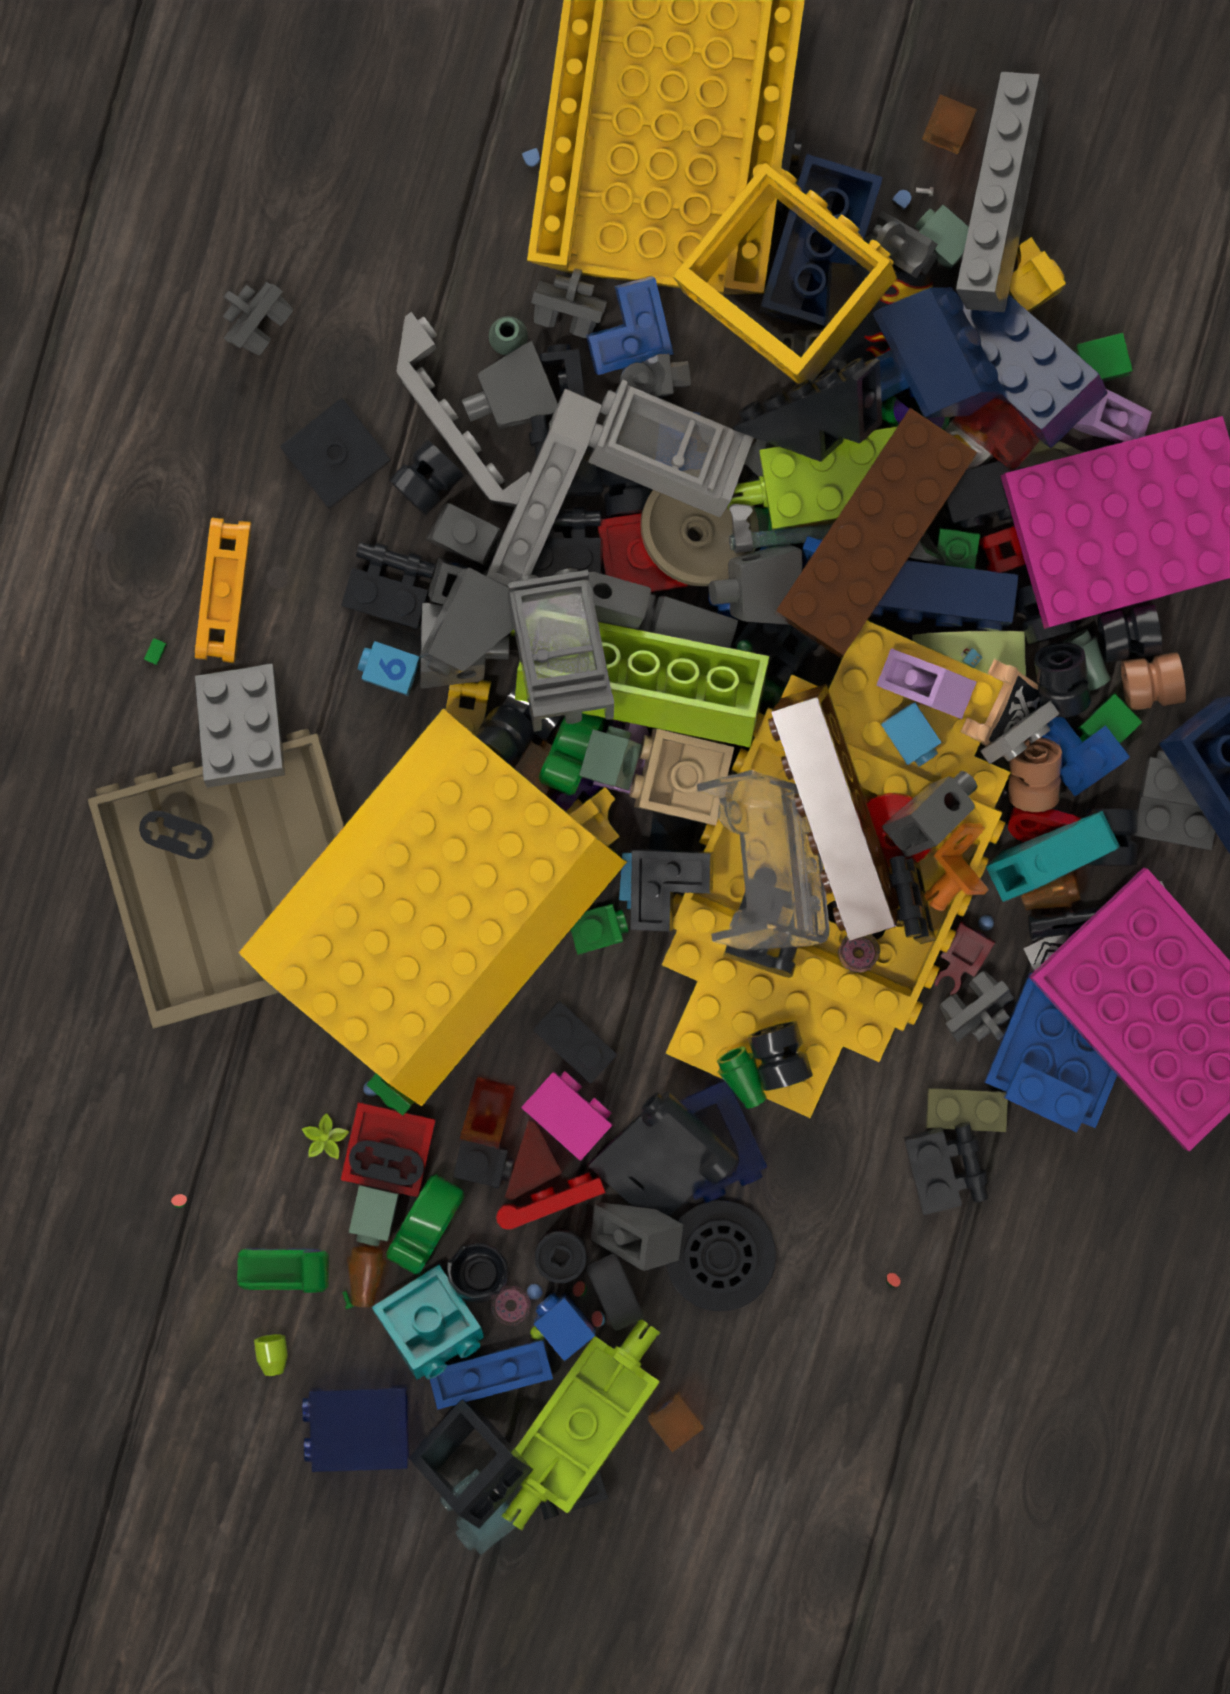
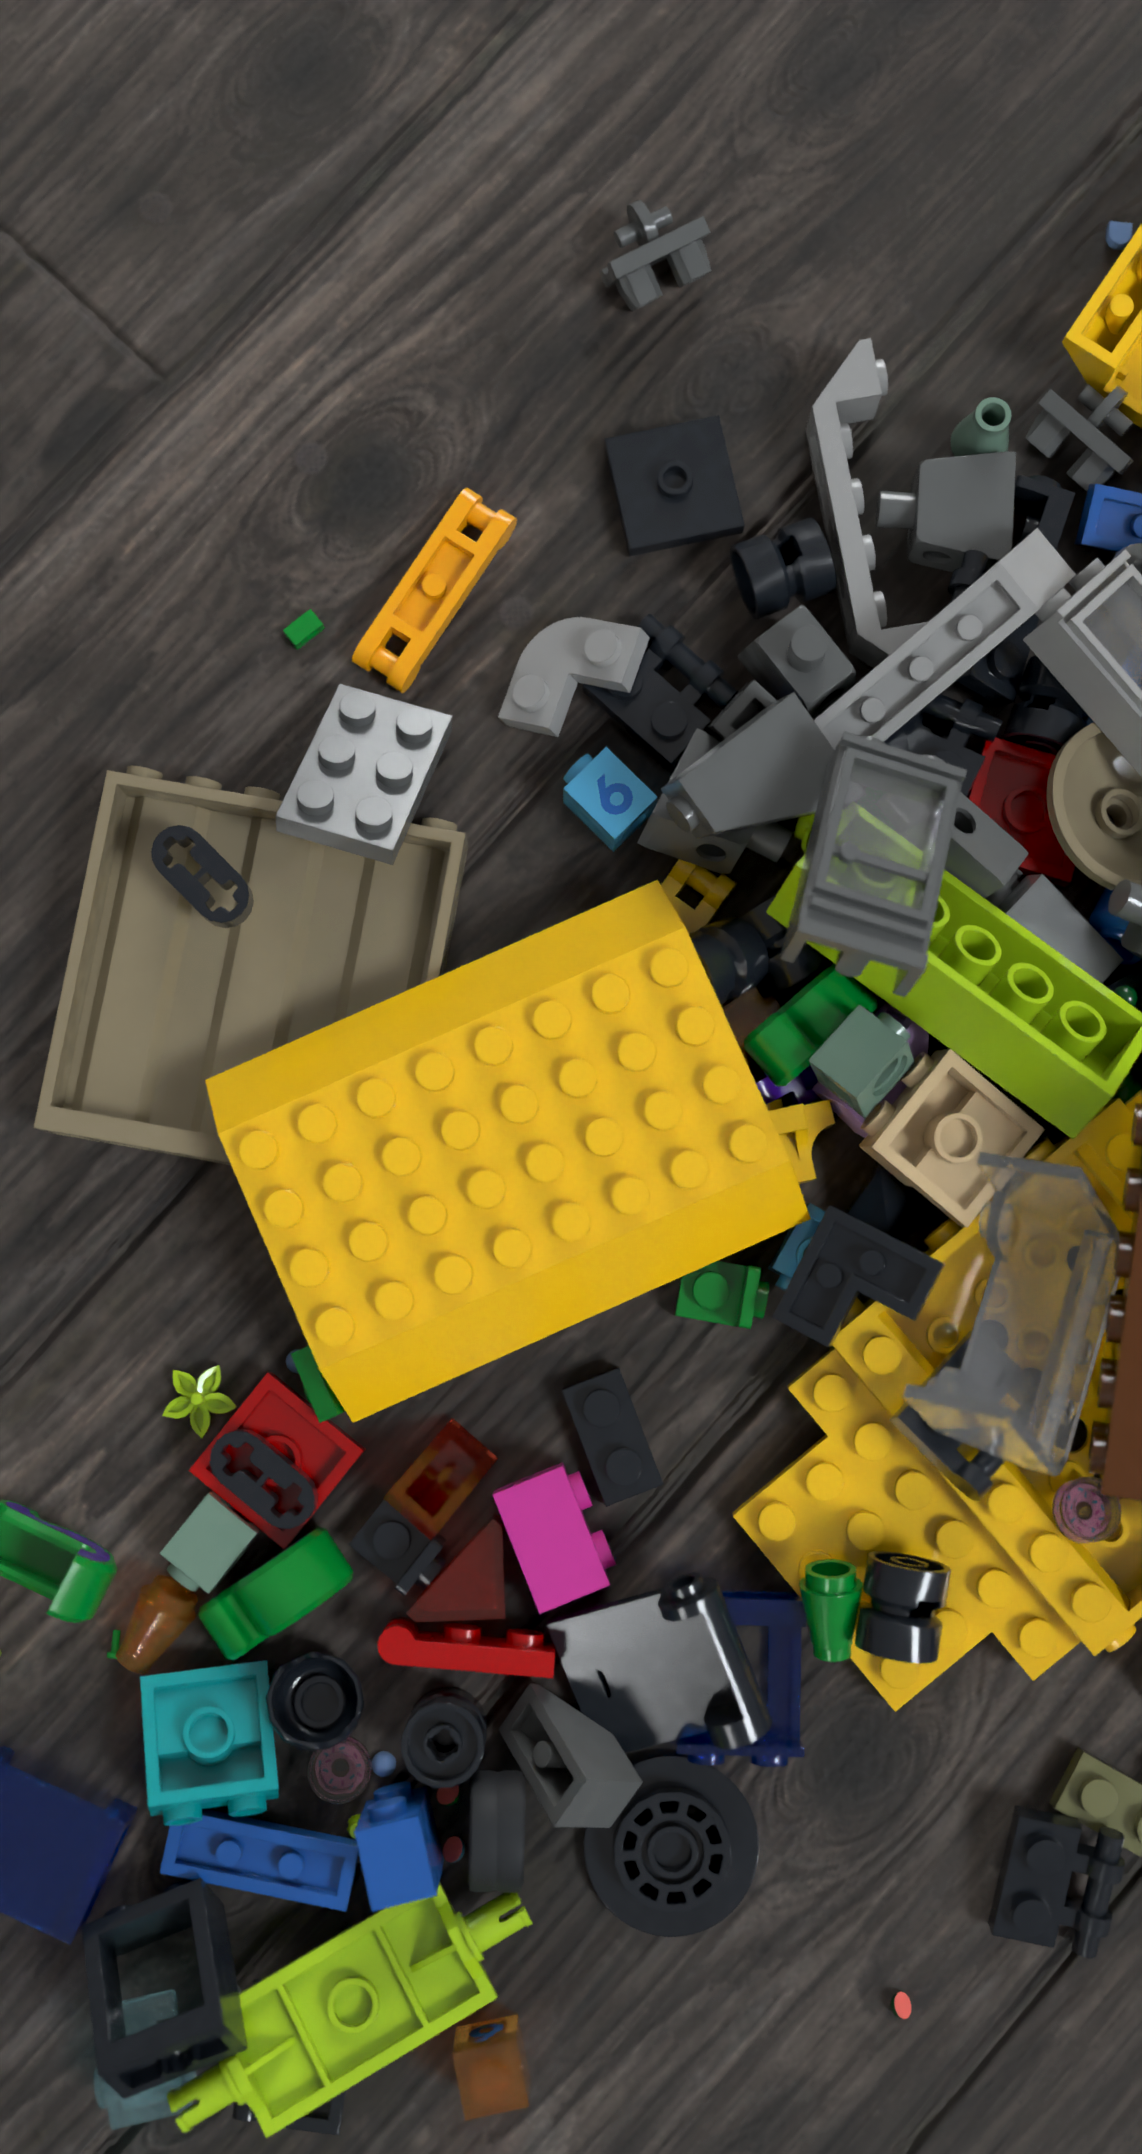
camera: 20 degrees right, 5 degrees down
none -> light grey plate [498,617,649,737]

